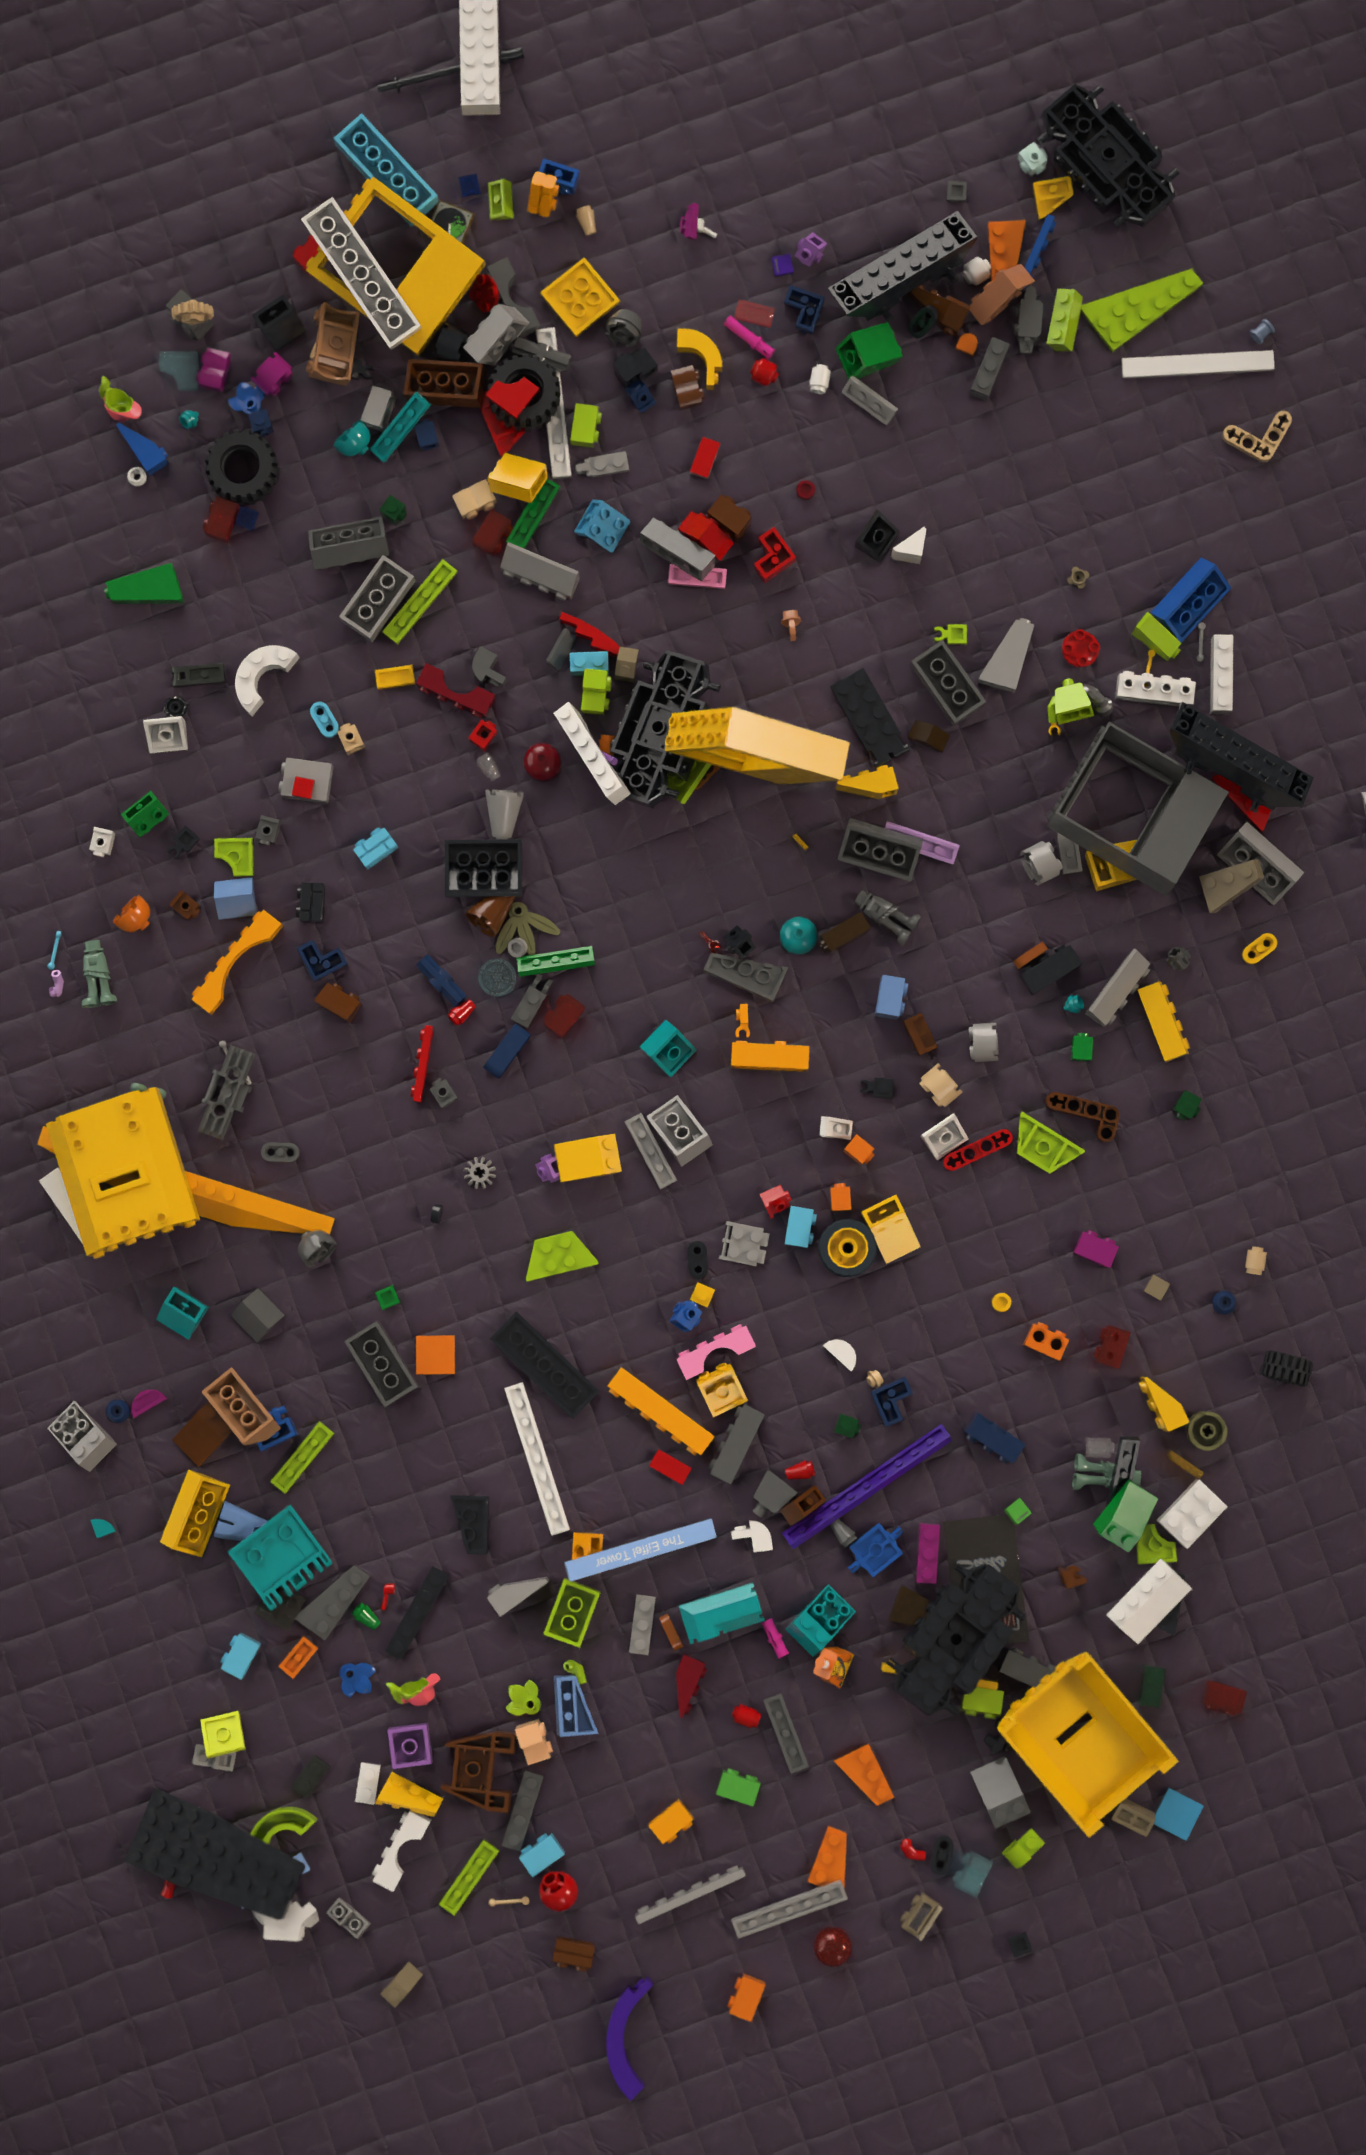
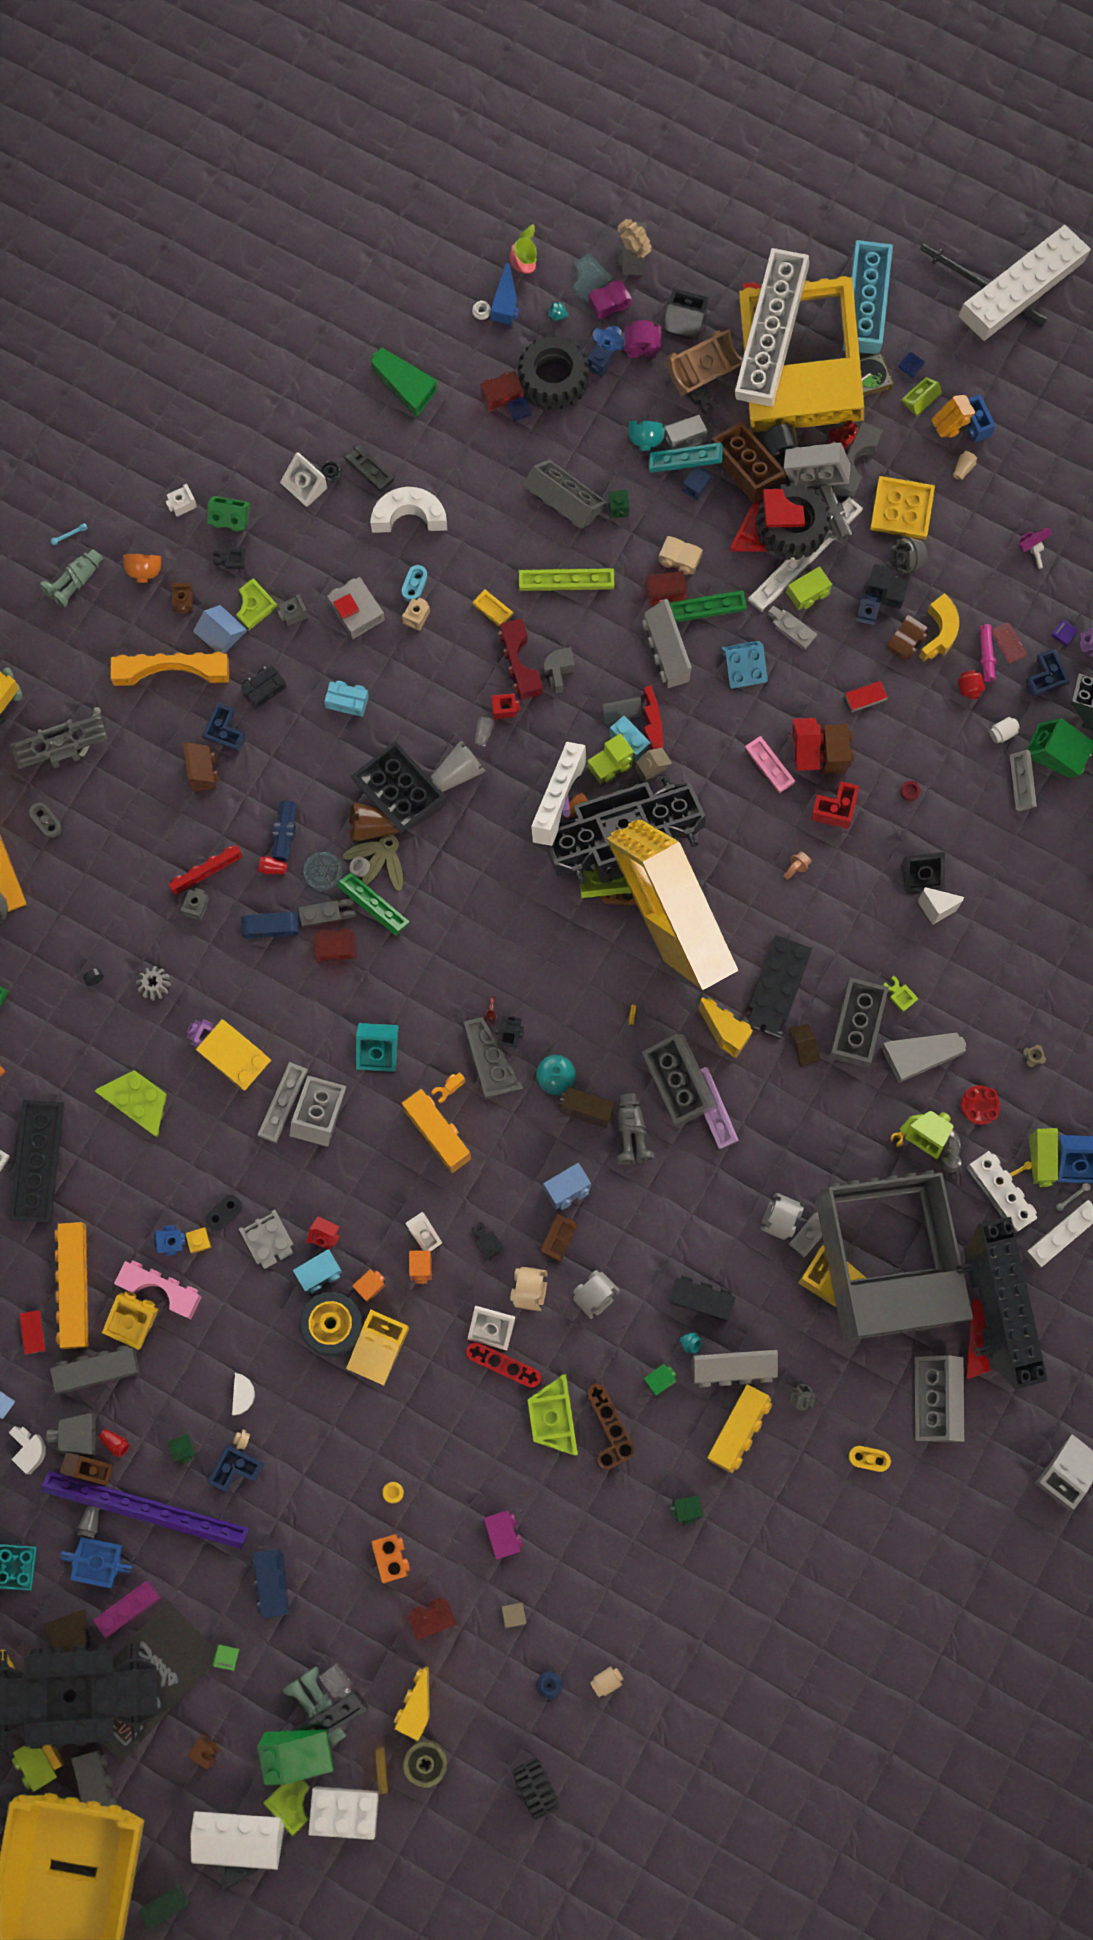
camera: 45 degrees right, 10 degrees down
lavender arm [49,970,64,997] -> none
light grey brick [339,555,416,642] -> none
yellow brick [488,453,548,503] -> none
dark red cylinder [523,743,561,781] -> none
brick [640,518,715,582] -> none
dark orange beam [1013,941,1048,969] -> none
dark tan wedge [1199,860,1264,913] -> none

